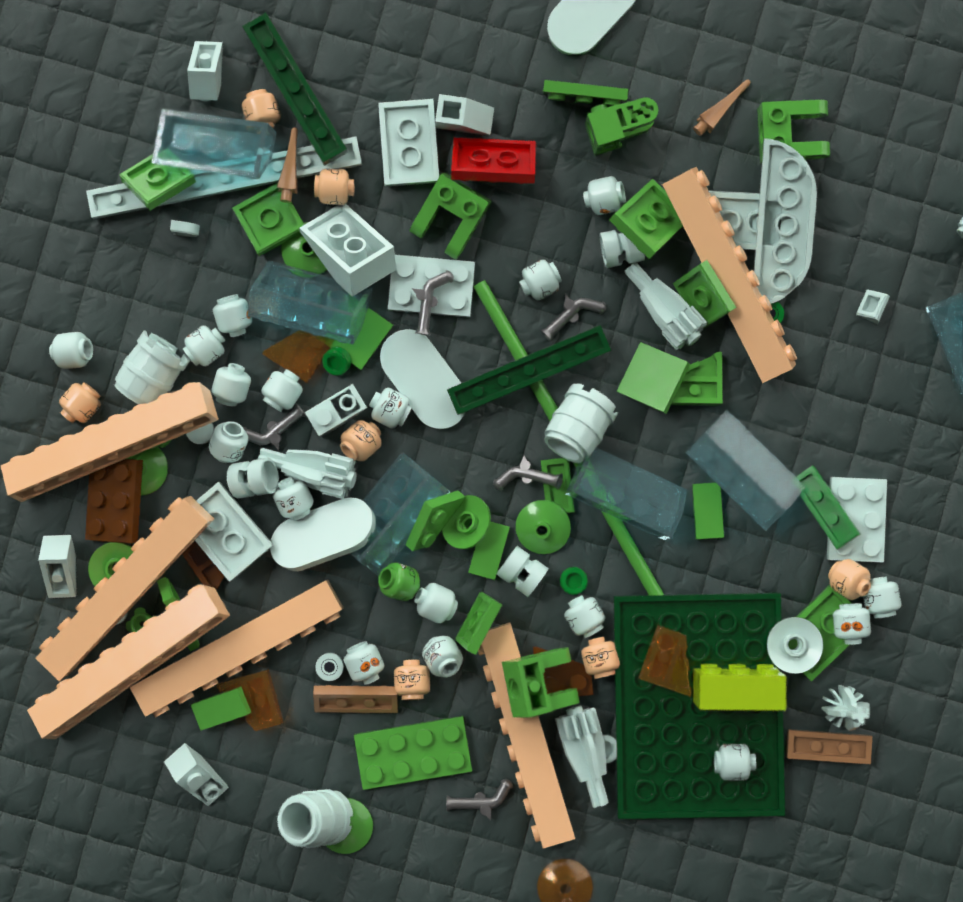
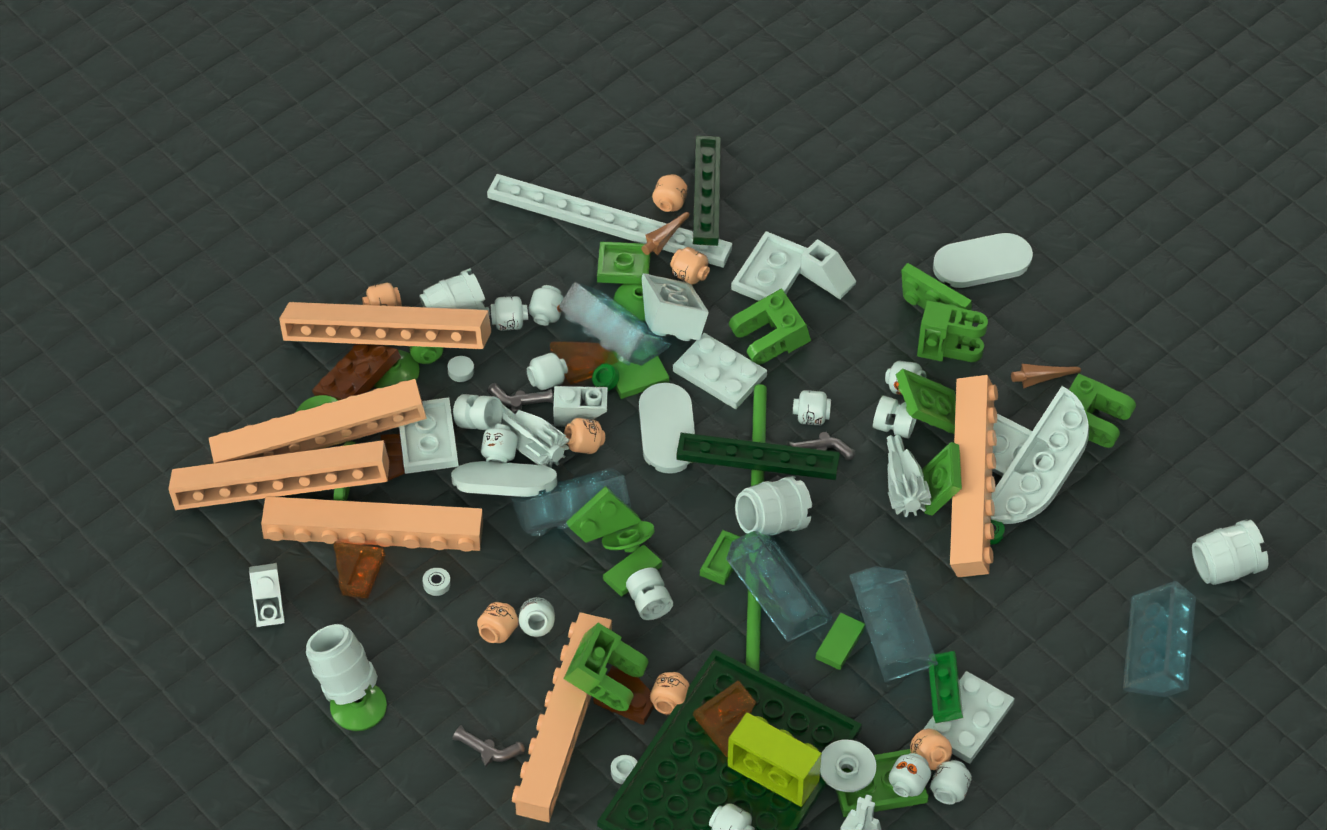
camera: 30 degrees right, 35 degrees down
light aqua slope [39,535,77,598] -> none
light aqua head [49,332,93,369] -> none
bright green tile [119,147,196,210] -> none
clear light blue slope [151,109,277,179] -> none
light aqua tile [170,220,200,237] -> none
light aqua slope [187,41,223,101] -> none
bright green tile [191,687,251,730] -> none
light aqua head [209,421,248,463] -> none
light aqua head [212,363,251,406] -> none
medium nougat plate [313,685,398,713] -> none
light aqua head [343,641,384,685] -> none
bright green plate [354,716,472,790] -> none
light aqua head [369,388,412,429] -> none
bright green head [378,562,420,601] -> none
flat silver piece [411,270,454,335] -> none
light aqua head [414,583,458,623] -> none
red plate [451,137,536,184] -> none
bright green tile [455,592,502,655] -> none
flat silver piece [493,456,563,490] -> none
bright green dish [516,500,571,554] -> none
light aqua piece [555,706,609,808] -> none
green tile [560,567,588,595] -> none
light aqua head [564,595,606,638] -> none
bright green tile [617,342,691,414] -> none
bright green wing [671,352,723,406] -> none
light aqua slope [856,290,890,325] -> none

